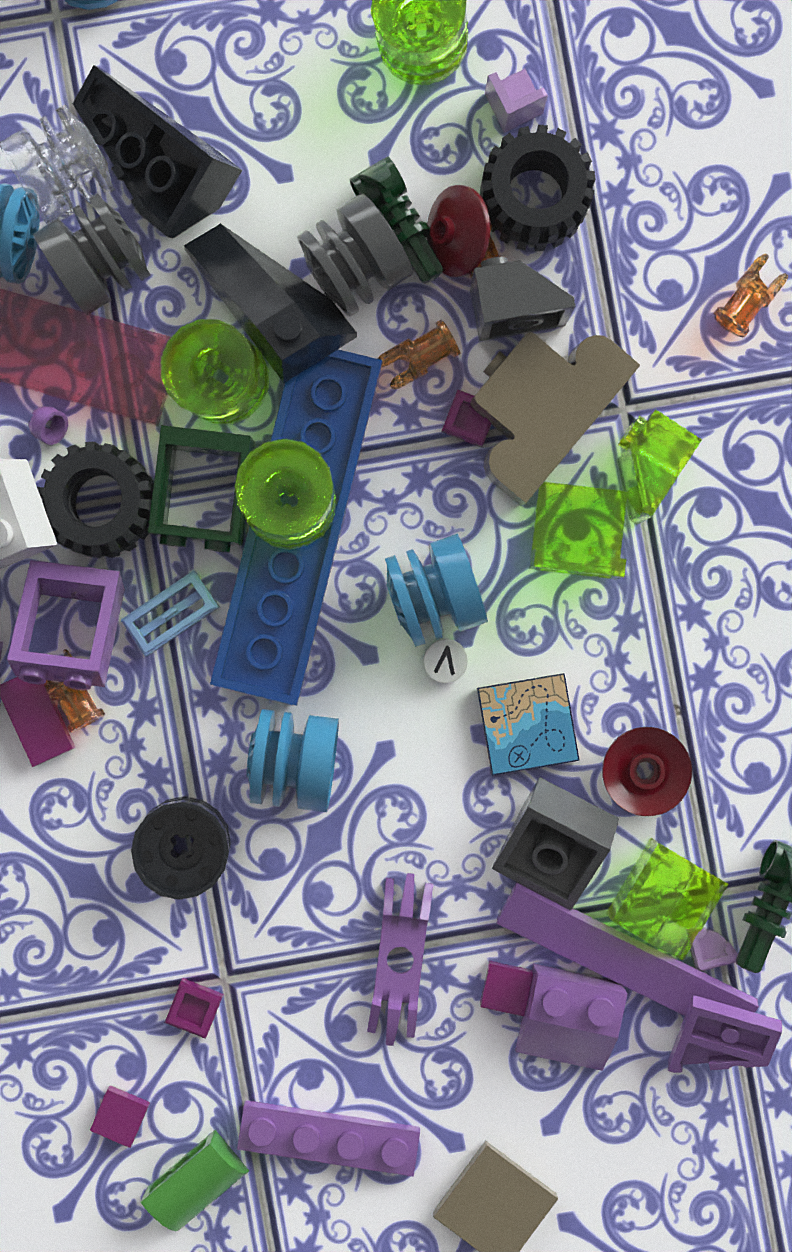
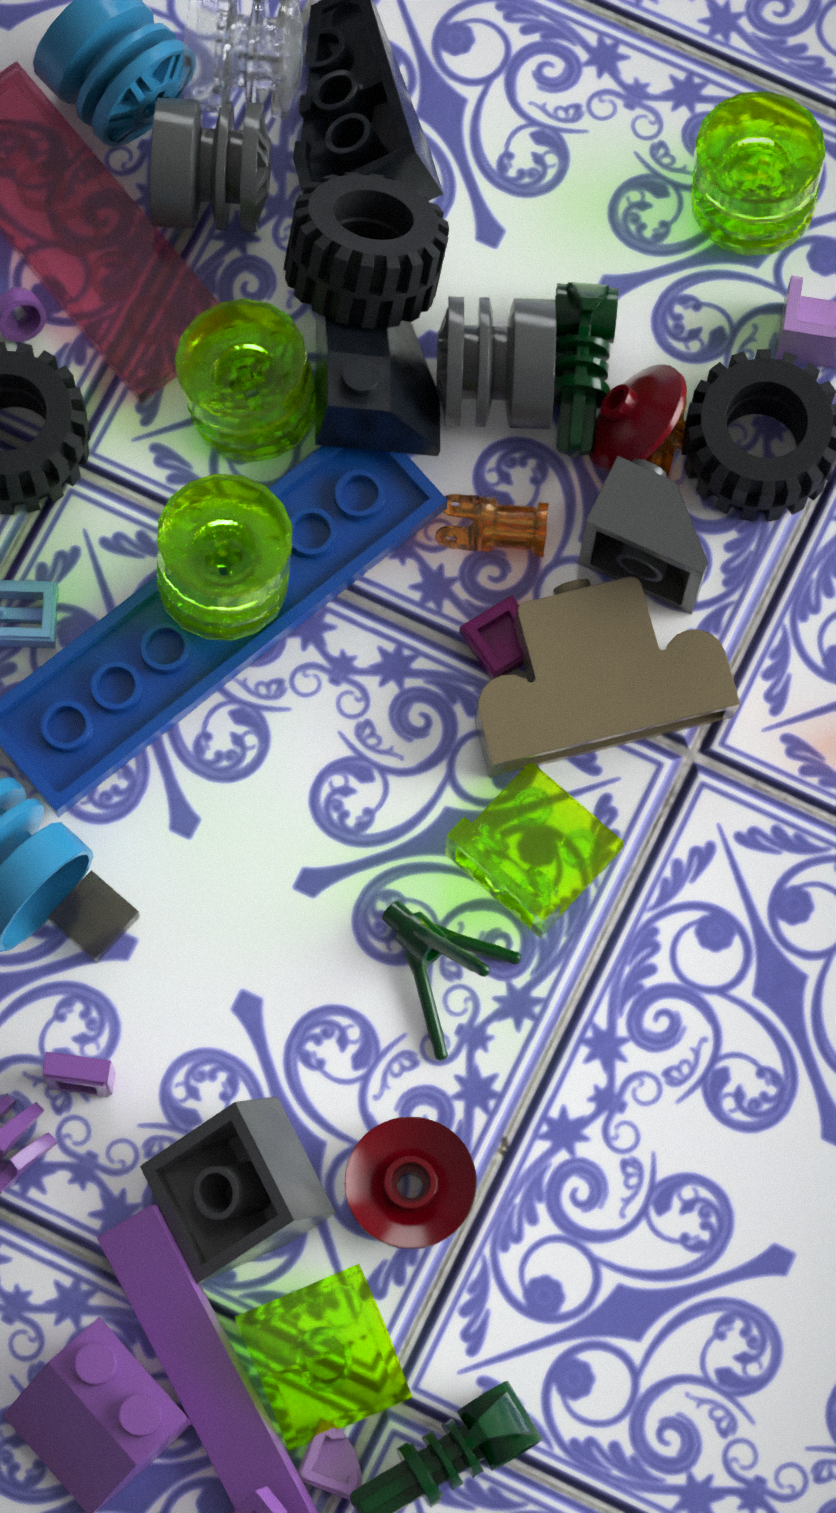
camera: 30 degrees right, 15 degrees down
dark green window [148,425,255,553] -> none
dark azure wheel [385,534,488,647] -> none
white tile [423,639,468,683] -> none
tile [476,673,580,776] -> none
magenta tile [480,961,533,1016] -> none
clear neon green slope [617,409,702,525] -> none
none -> medium lavender tile [42,1052,116,1097]
none -> clear smoke tile [48,870,140,964]
none -> black tyre [283,172,449,329]
none -> dark green plant [382,901,521,1061]

